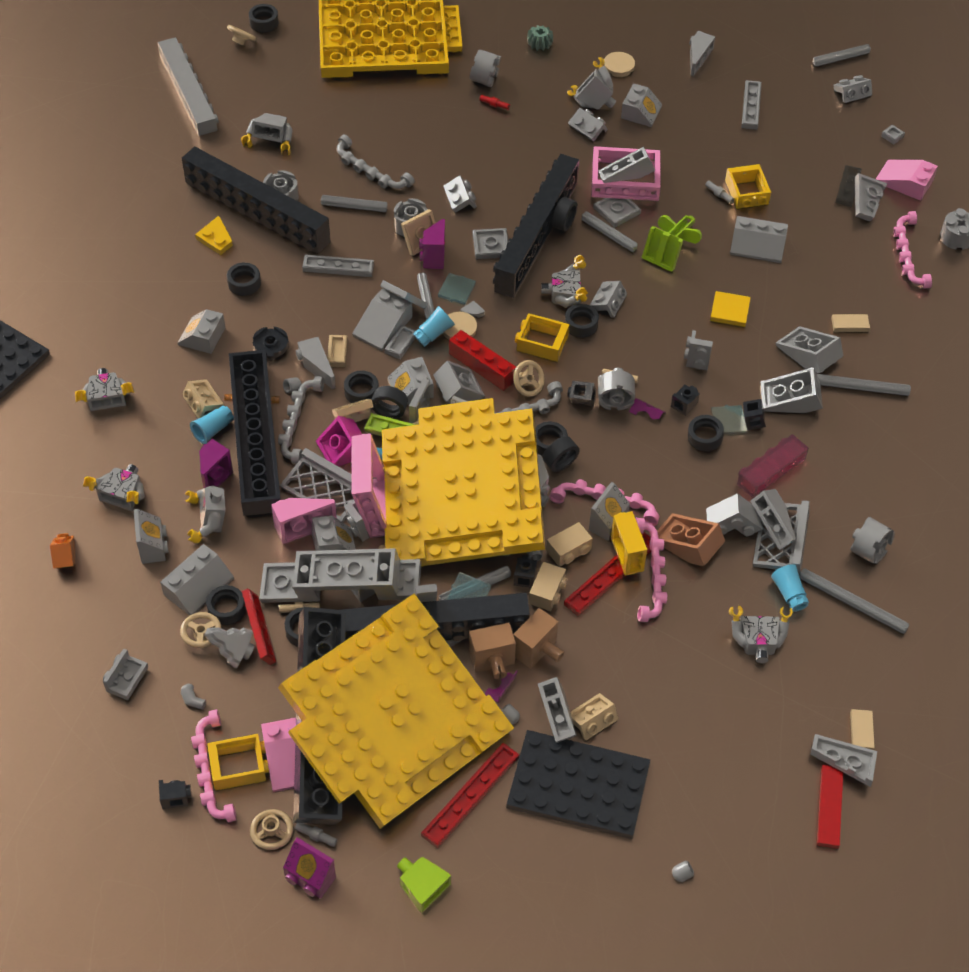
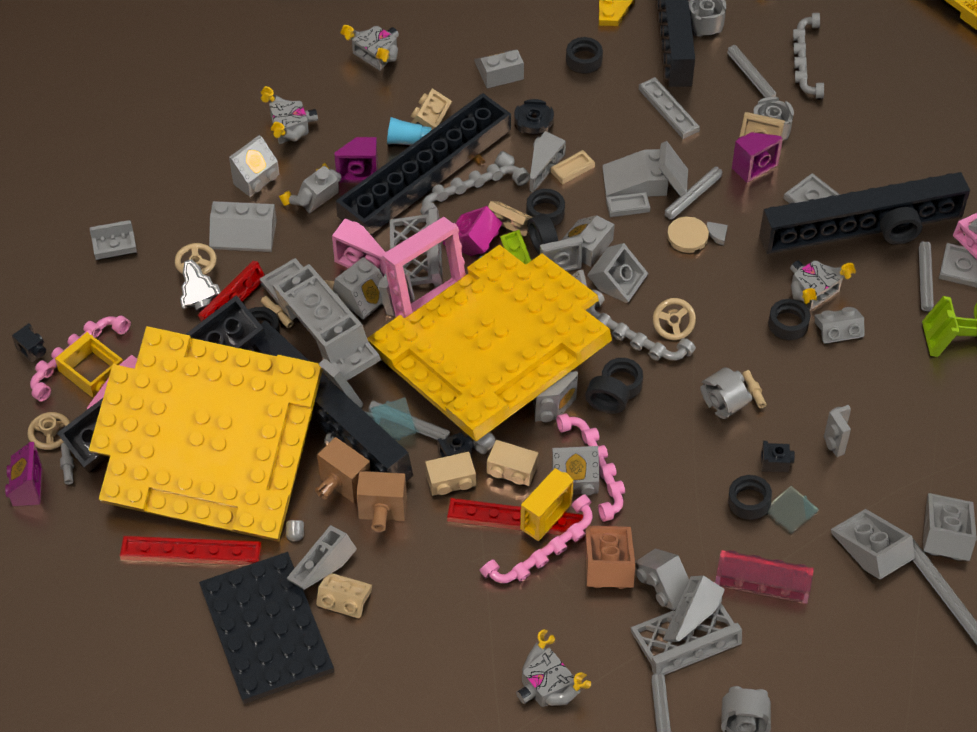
camera: 55 degrees right, 0 degrees up
orange slope [50,533,75,569] -> none
light grey arm [181,684,206,710] -> none
black tyre [206,585,246,625] -> none
lime torso [397,857,451,913] -> none
medium azure plant [413,306,455,347] -> none
clear light blue piece [438,273,476,304] -> none
light grey bracket [444,176,477,213] -> none
red brick [449,330,516,391] -> none
magenta piece [485,670,518,703] -> none
yellow window [515,313,569,362] -> none
black brick [567,381,597,407] -> none
magenta piece [629,398,666,419] -> none
yellow tile [710,291,750,327] -> none
black brick [743,399,766,430] -> none
medium azure plant [771,564,809,612] -> none

